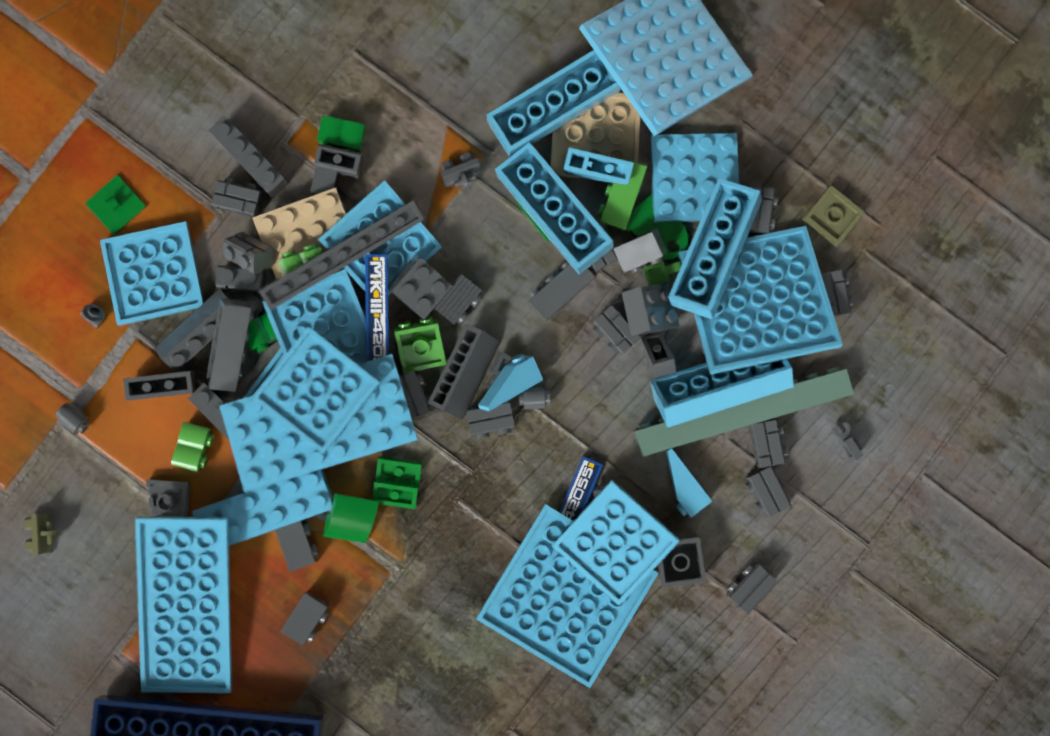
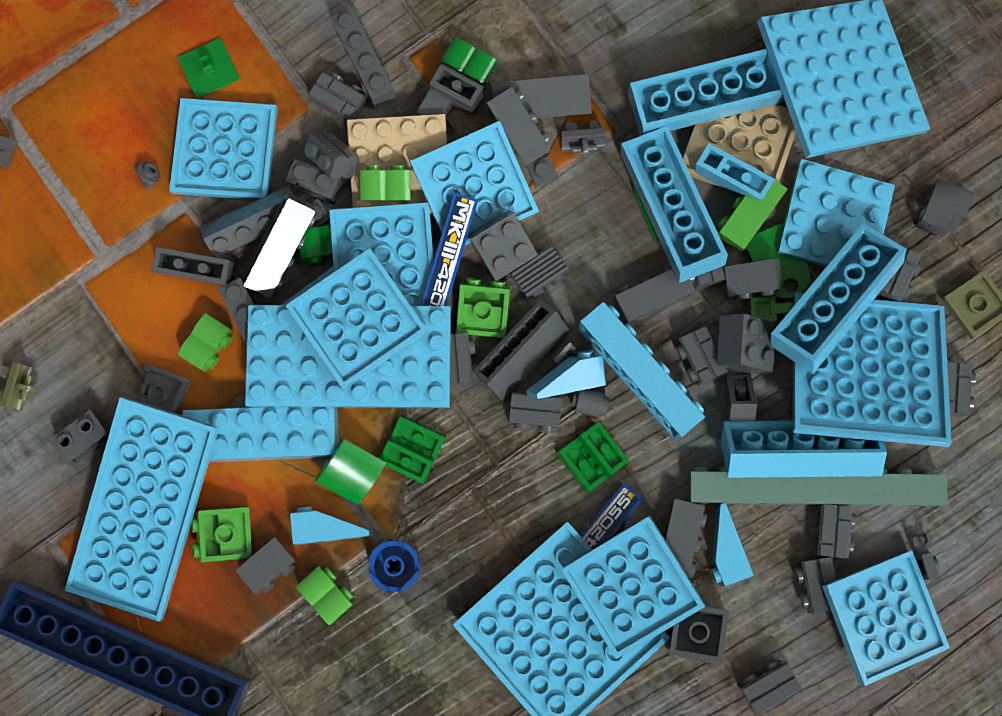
camera: 30 degrees right, 5 degrees down
dark grey brick [55,403,90,435] -> none
dark grey plate [258,200,424,310] -> none
dark grey brick [275,520,319,572] -> none
none -> dark grey brick [49,410,110,466]
none -> bright green plate [191,507,252,563]
none -> medium azure slope [290,507,372,545]
none -> bright green brick [296,566,354,625]
none -> blue brick [369,540,422,592]
none -> dark grey brick [487,86,552,166]
none -> dark grey brick [491,74,592,122]
none -> dark grey plate [527,156,558,189]
none -> green slope [557,422,630,494]
none -> medium azure brick [578,302,705,442]
none -> dark grey brick [664,499,707,578]
none -> medium azure plate [822,550,950,686]
none -> dark grey piece [915,179,975,237]

